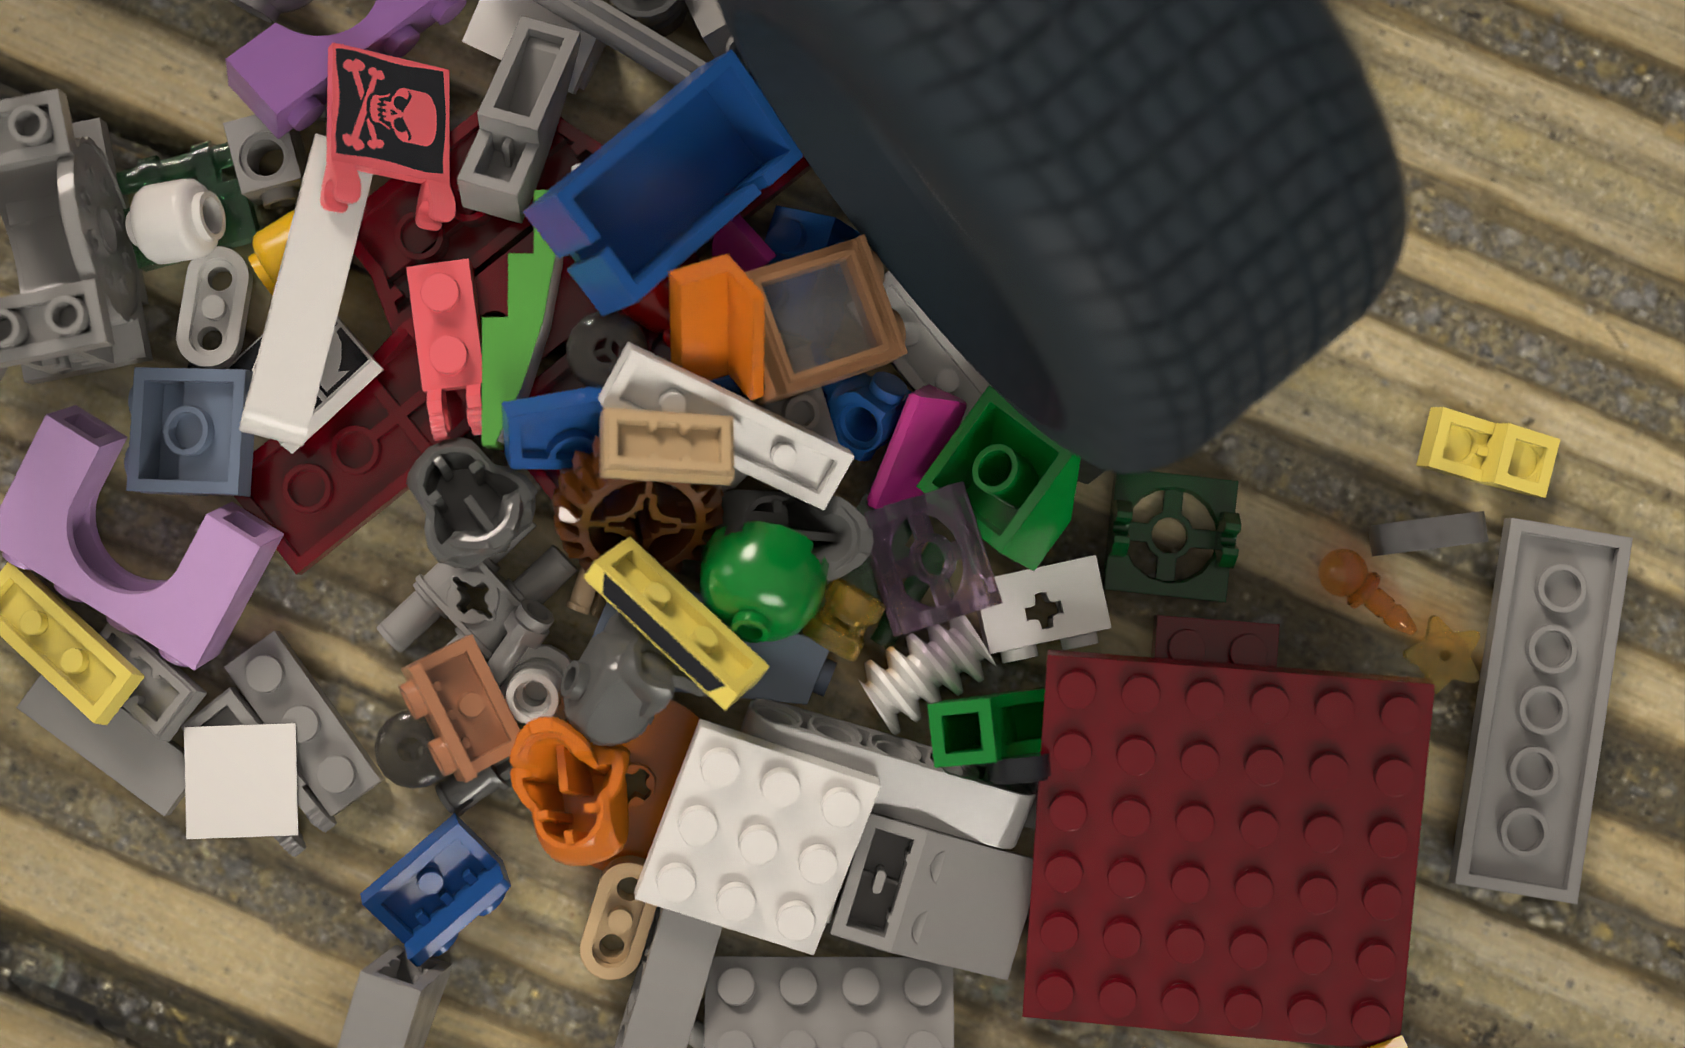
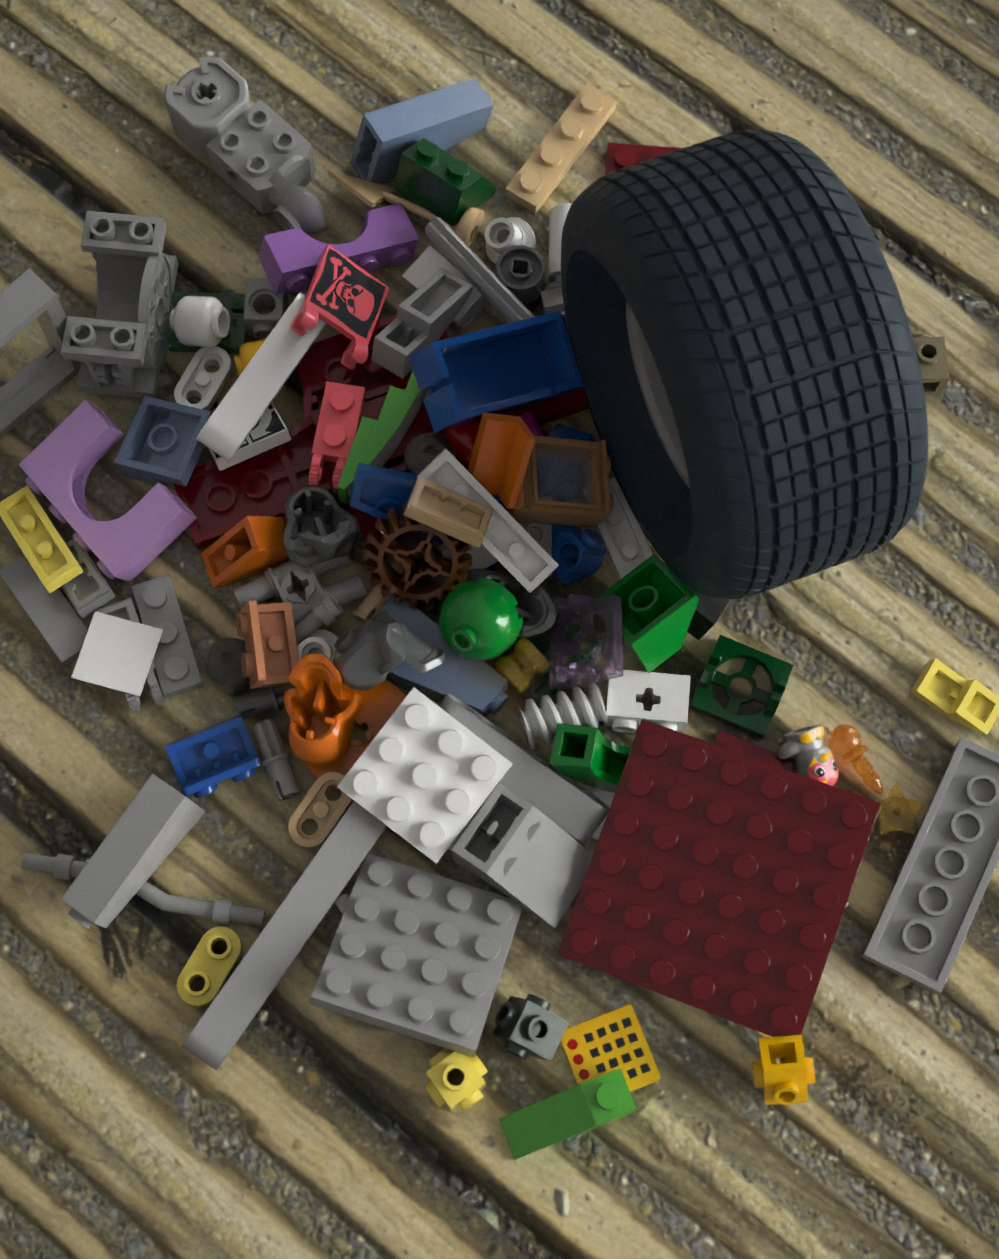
camera: 20 degrees right, 15 degrees down
light yellow plate [583,536,770,710] -> none
dark pink slope [867,384,967,512] -> none
black tile [987,753,1051,784] -> none
flat silver beam [1368,511,1489,556] -> none
none -> orange slope [201,516,288,588]
none -> light grey axle [253,719,301,801]
none -> light grey animal [778,725,839,786]

